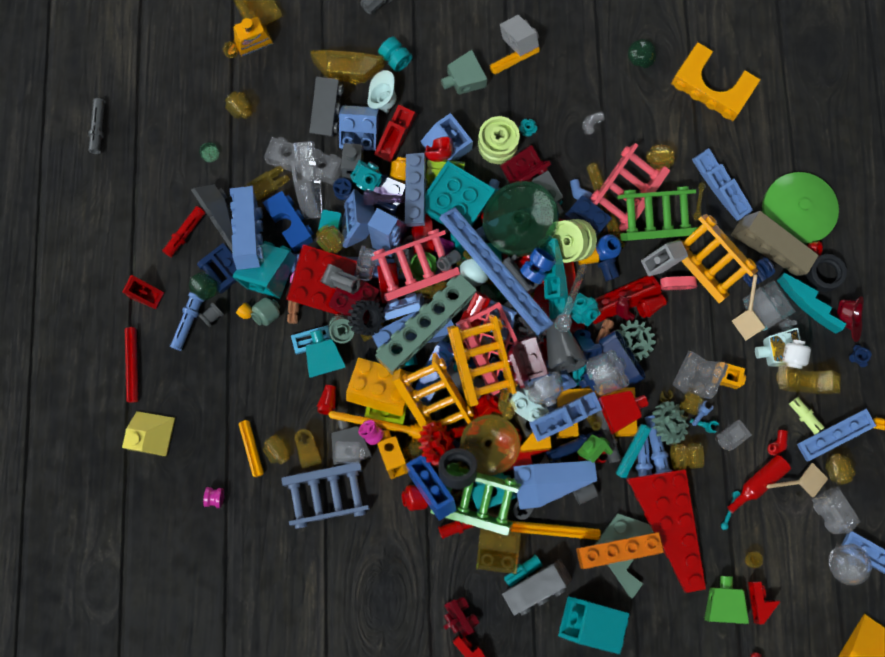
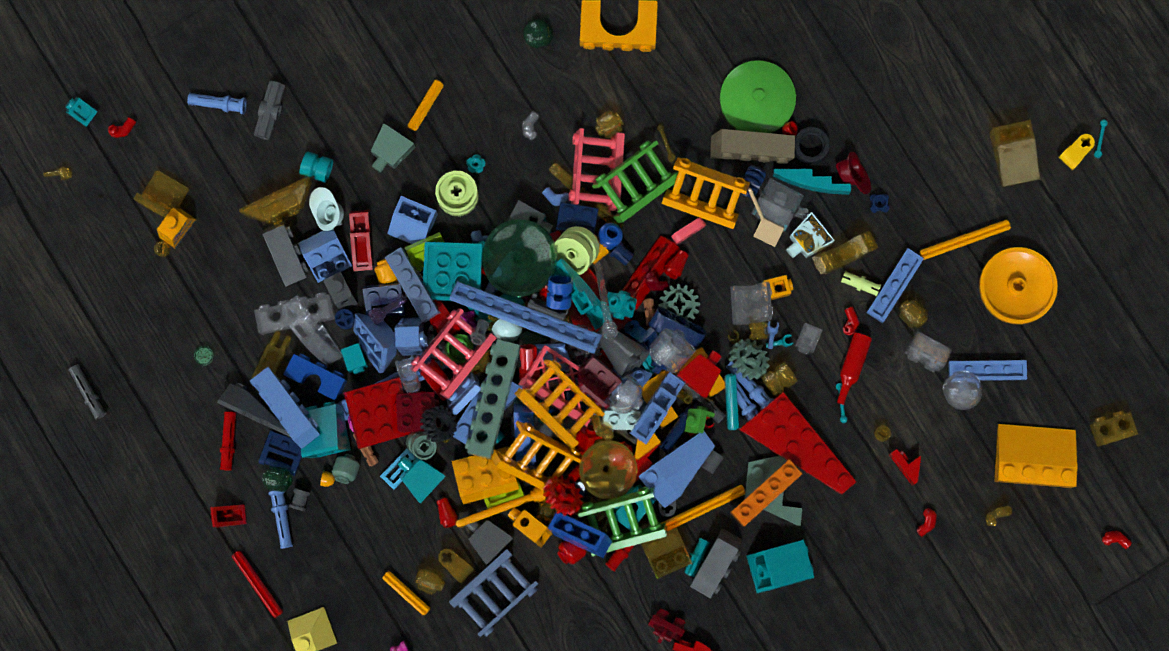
camera: 25 degrees left, 5 degrees up
clear yellow head [225,91,253,119] -> none
clear yellow head [316,224,344,253] -> none
dark grey piece [320,264,361,294] -> none
clear brick [335,442,365,464] -> none
teal brick [350,160,382,191] -> none
dark pink wheel [358,420,384,445] -> none
red hair [425,137,453,162] -> none
black tyre [439,448,477,489] -> none
light grey brick [500,15,539,56] -> none
dark red bracket [500,145,551,185] -> none
light grey brick [641,240,688,276] -> none
medium blue slope [692,149,753,220] -> none
bright green torso [705,576,749,624] -> none
tan piece [767,463,828,498] -> none
white head [782,340,811,369] -> none

